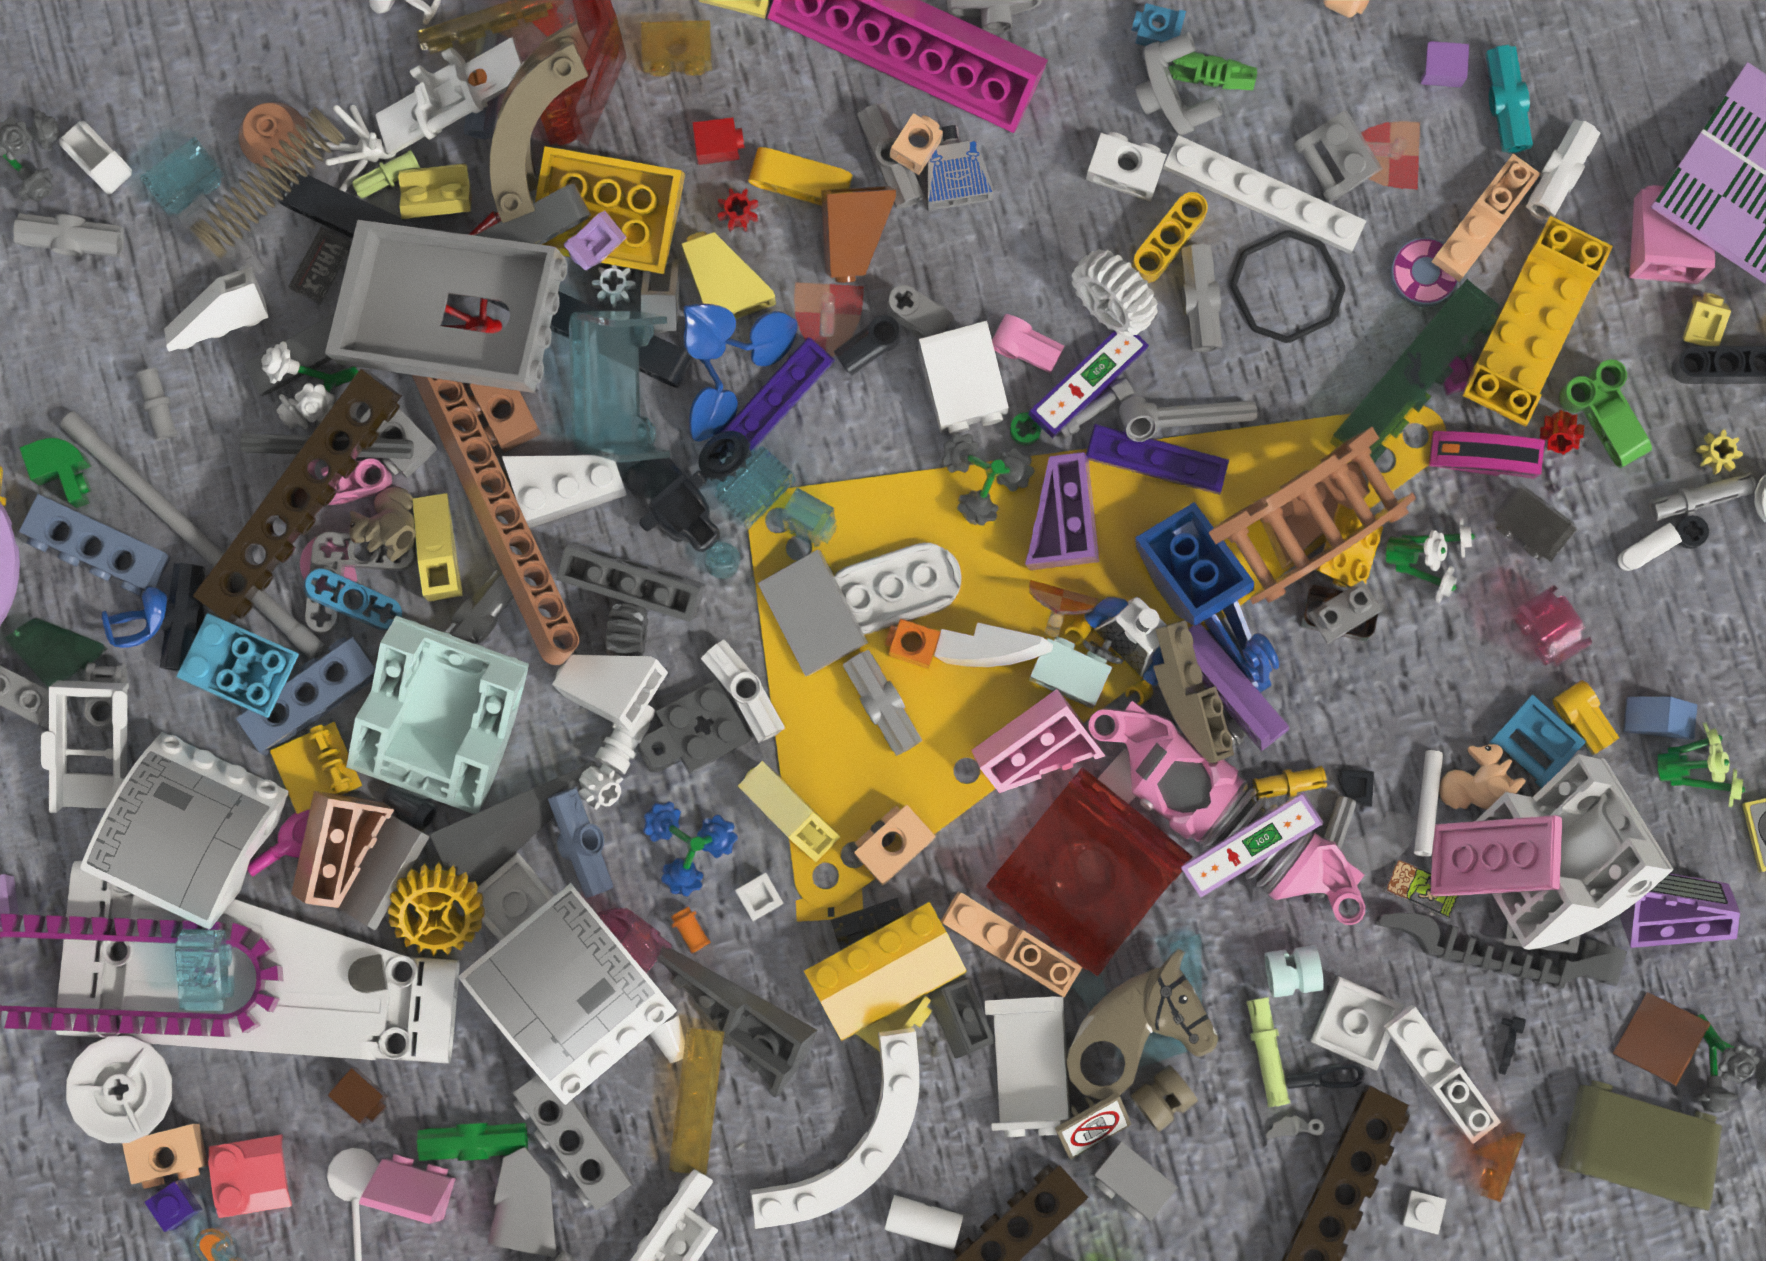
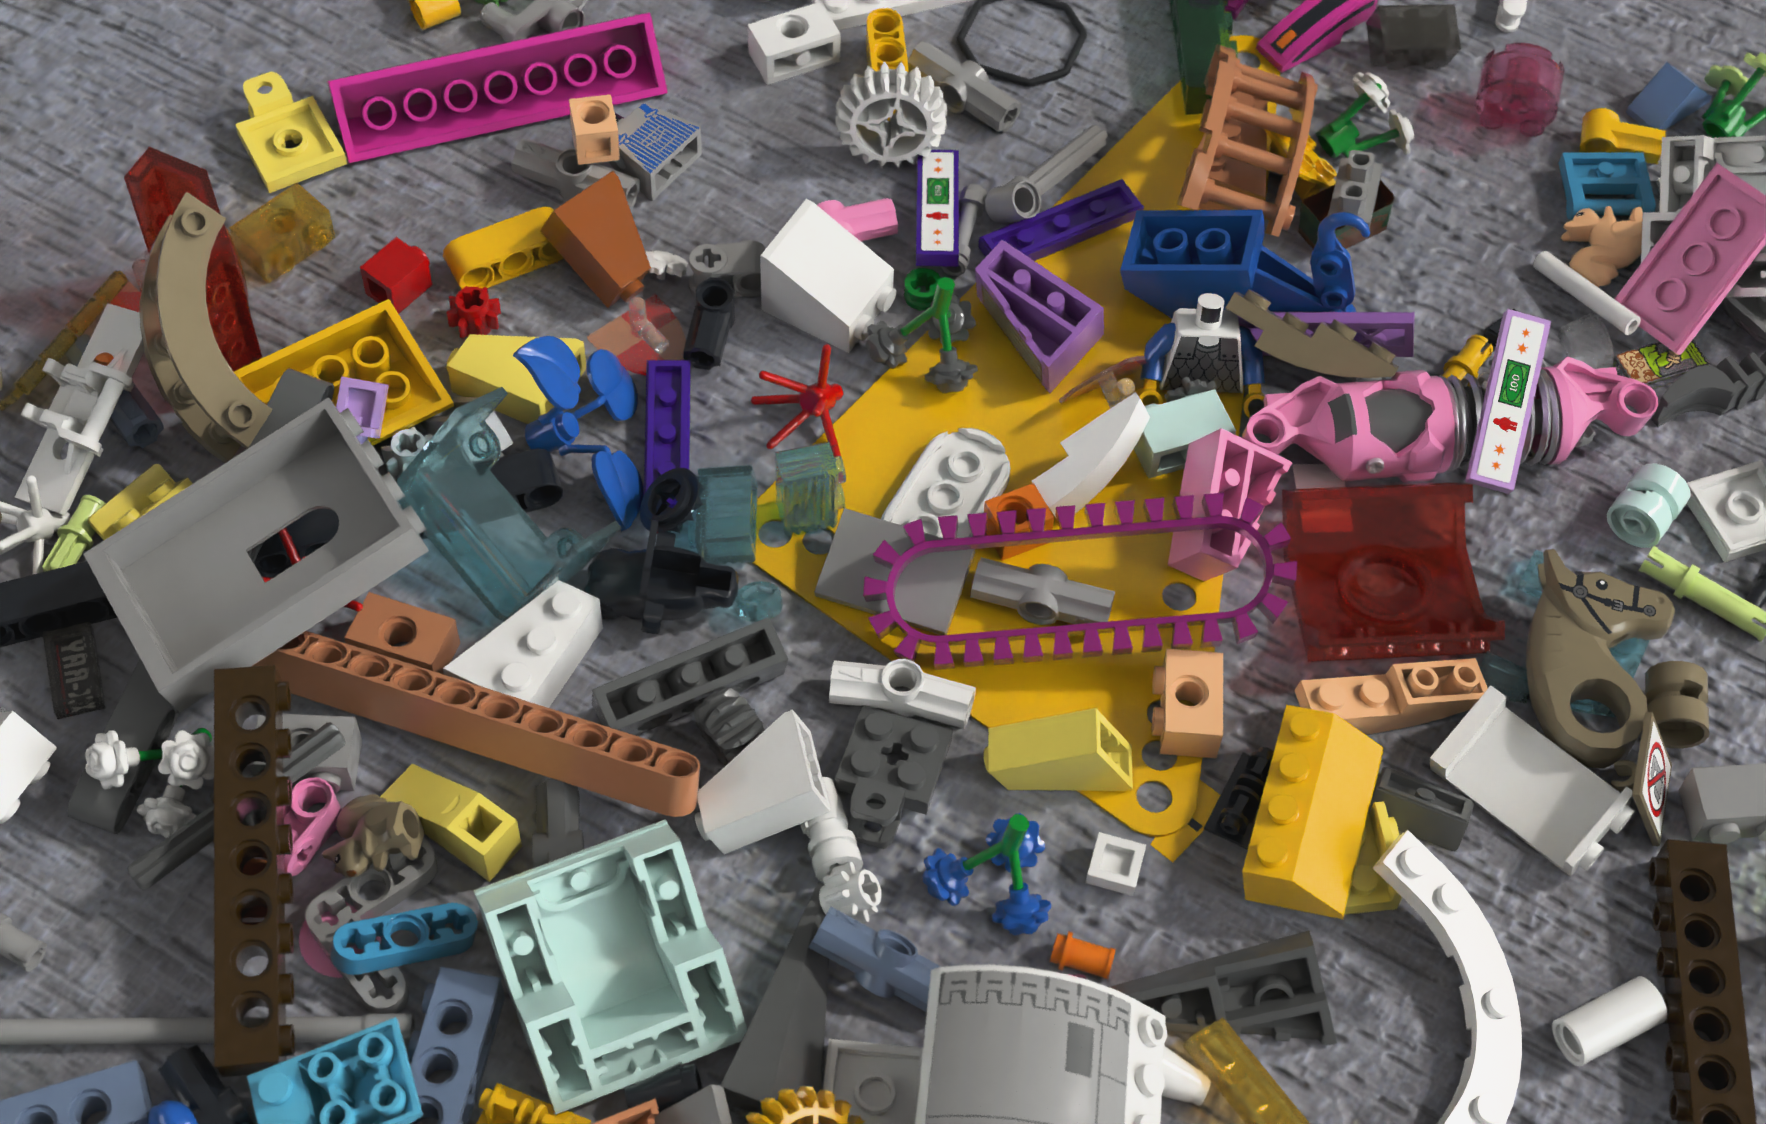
camera: 45 degrees left, 25 degrees down
none -> white plant [645,250,688,280]
none -> red plant [751,344,843,463]
none -> magenta piece [863,492,1297,670]

